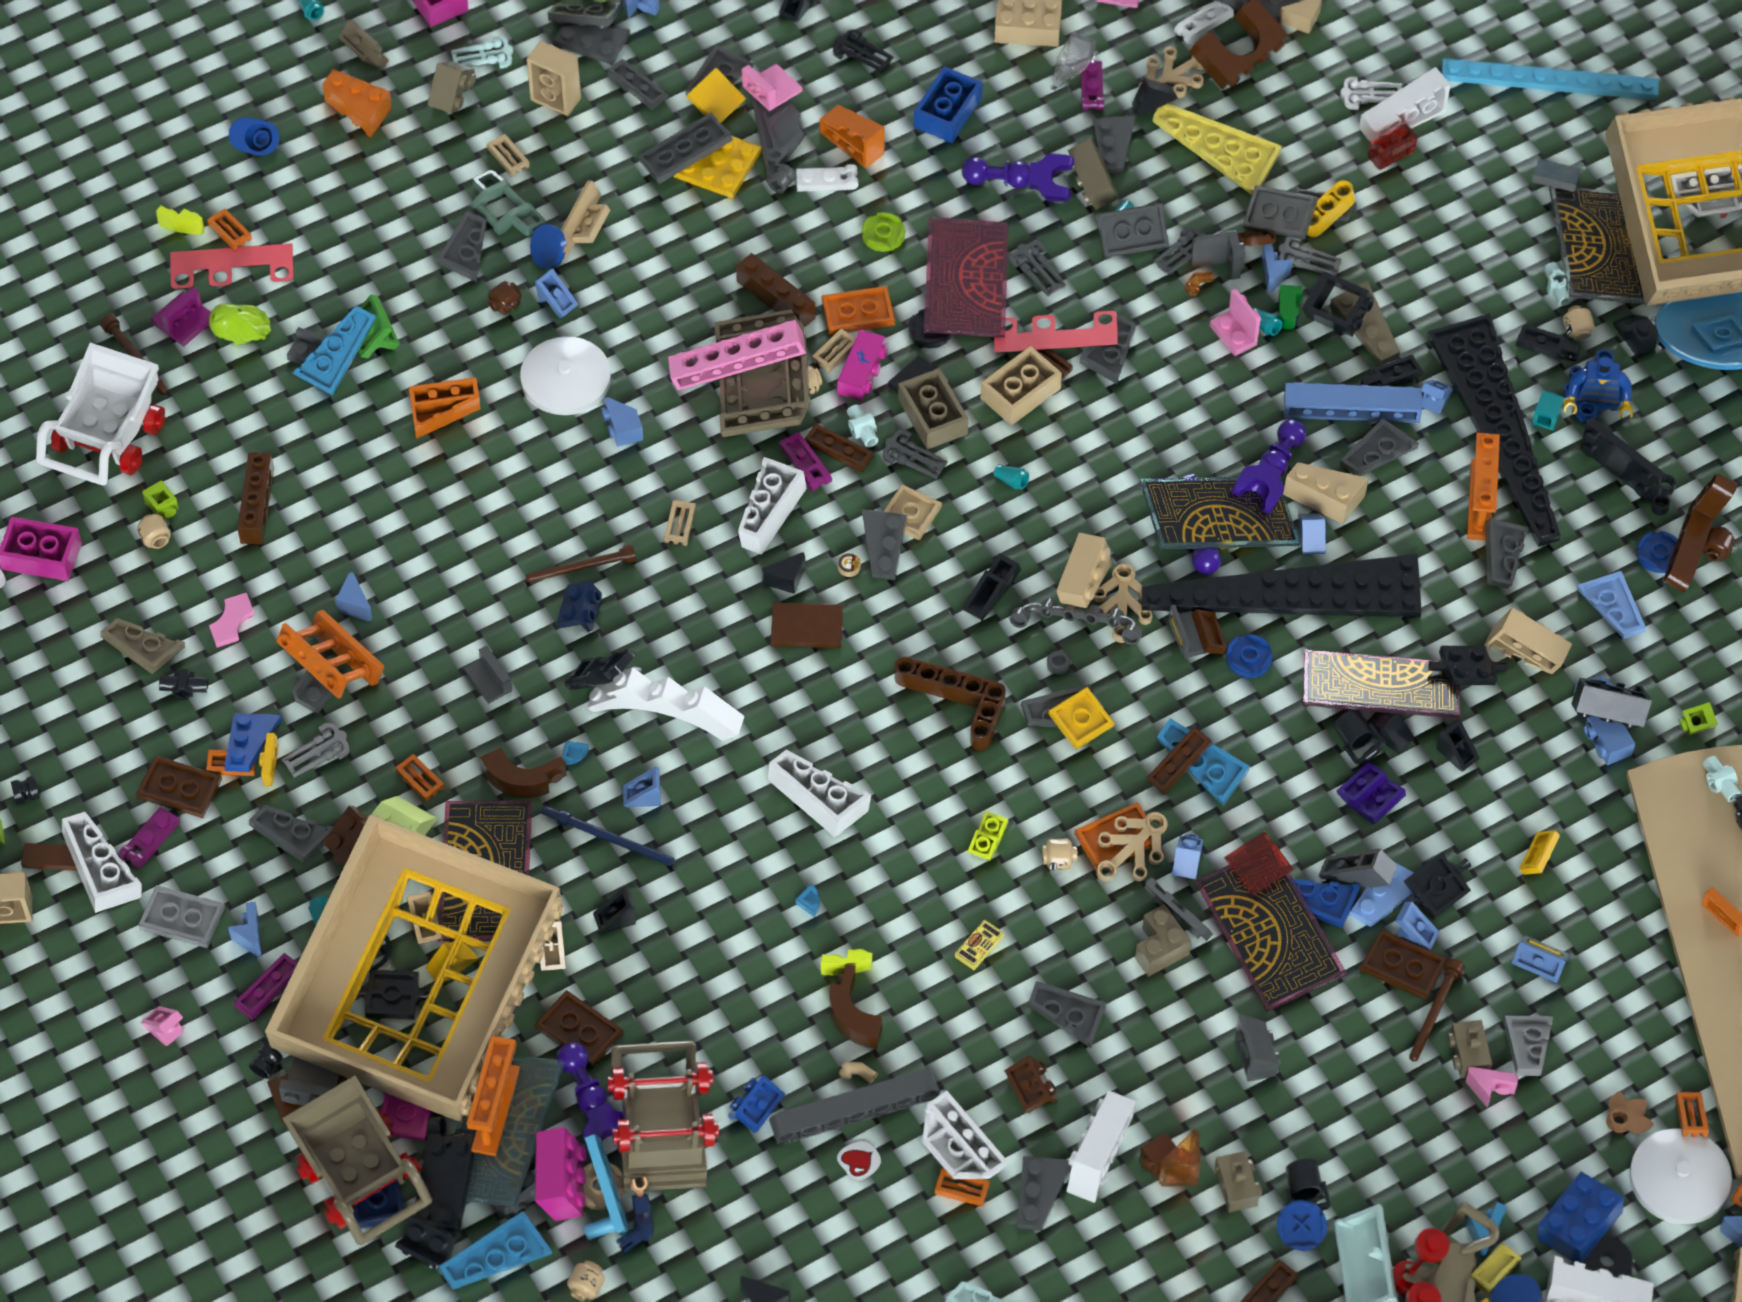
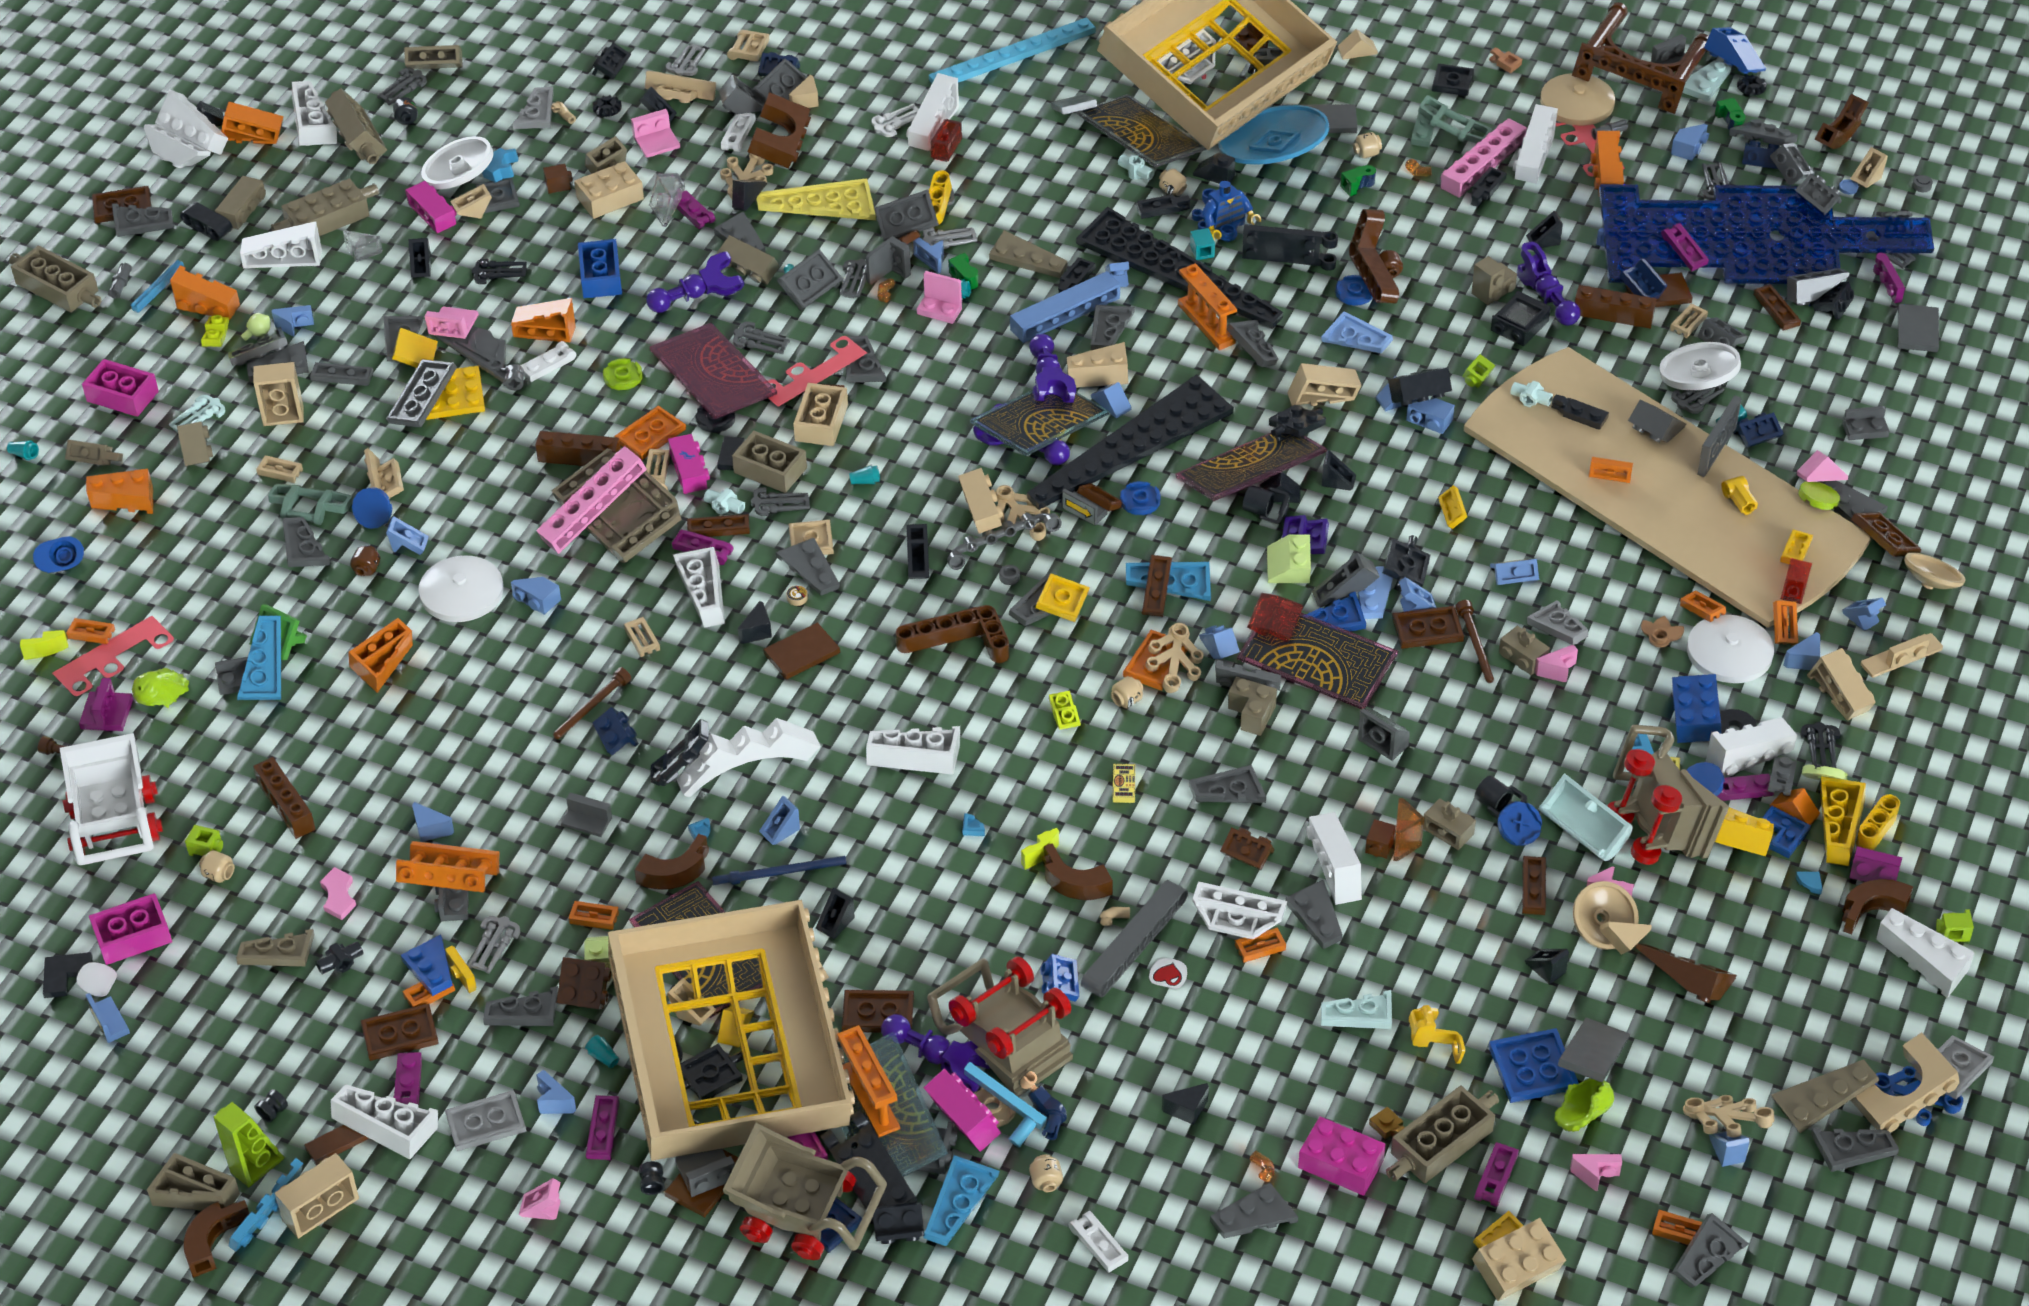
camera: 35 degrees left, 10 degrees down
black window [1302,271,1374,337] -> none
none -> yellowish green slope [1267,535,1311,583]

